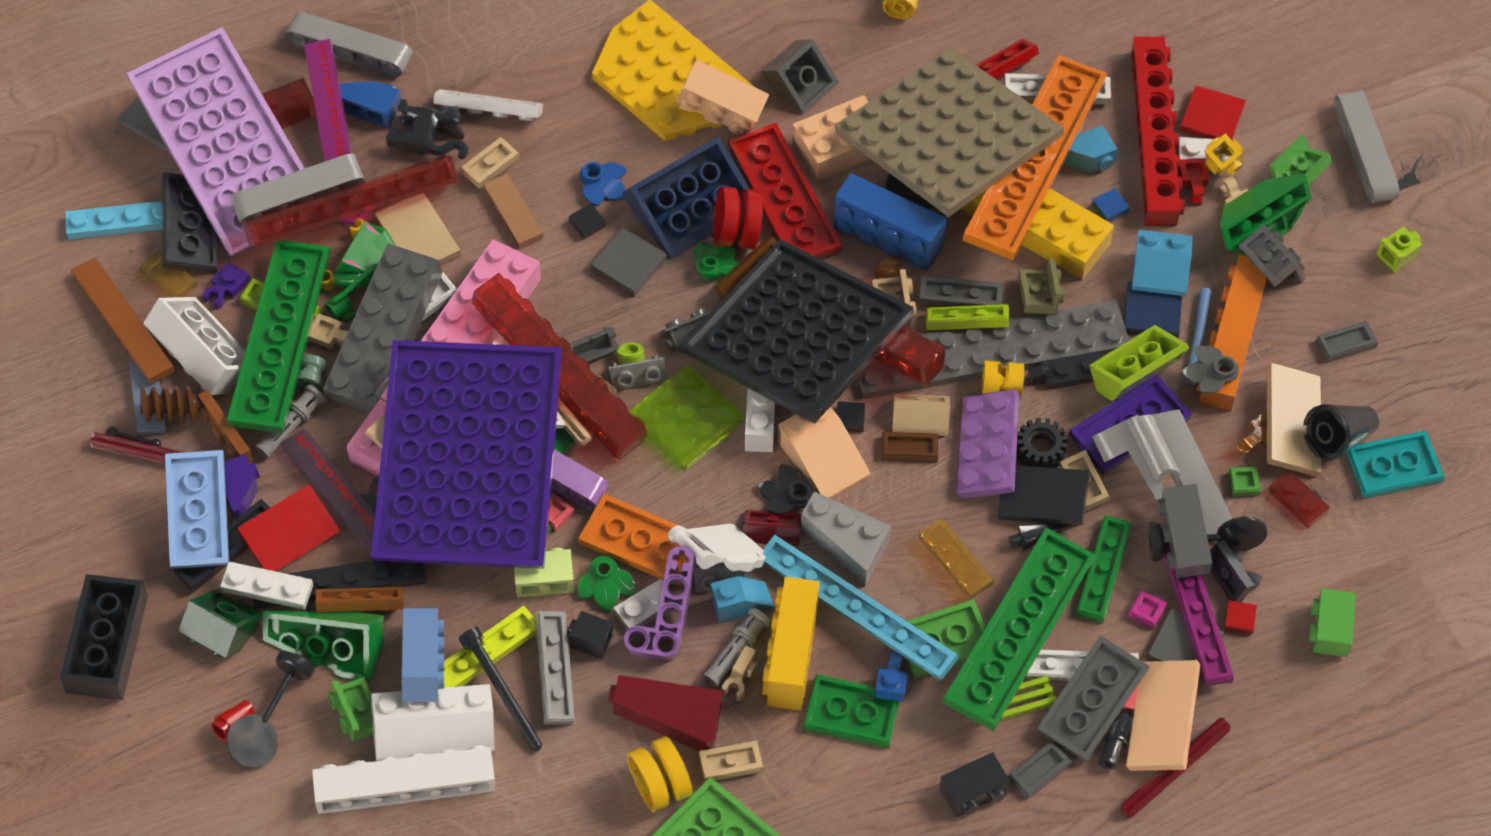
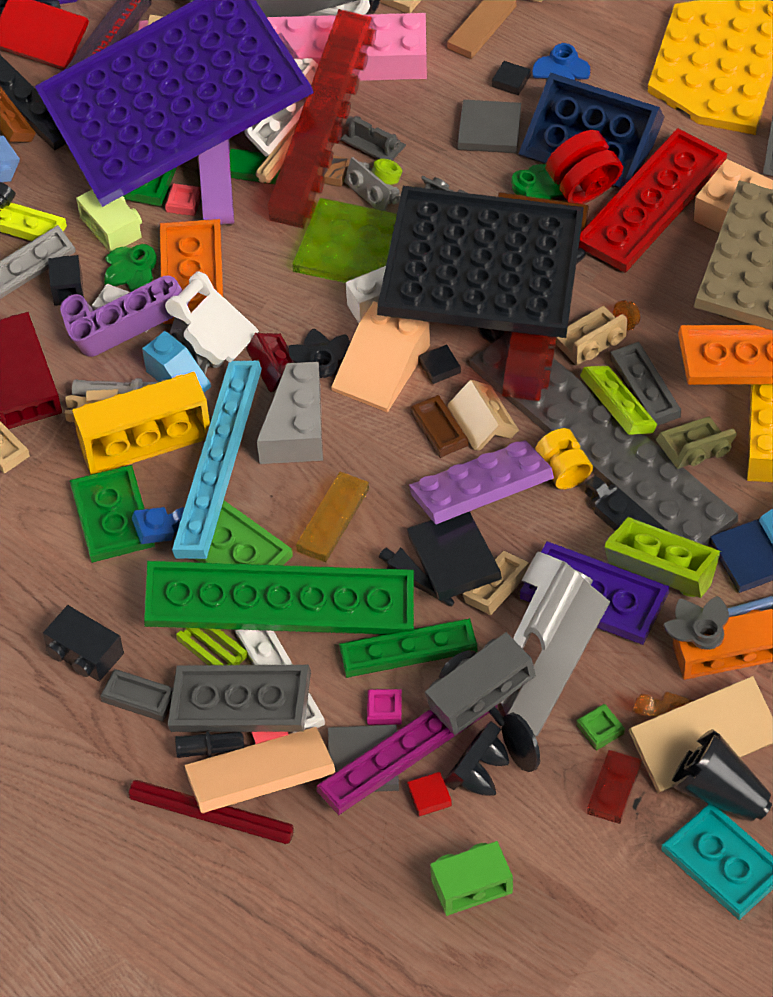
camera: 65 degrees right, 5 degrees down
light nougat brick [675,60,769,135] -> none
blue brick [833,173,947,271] -> none
black tyre [1016,418,1067,468] -> none

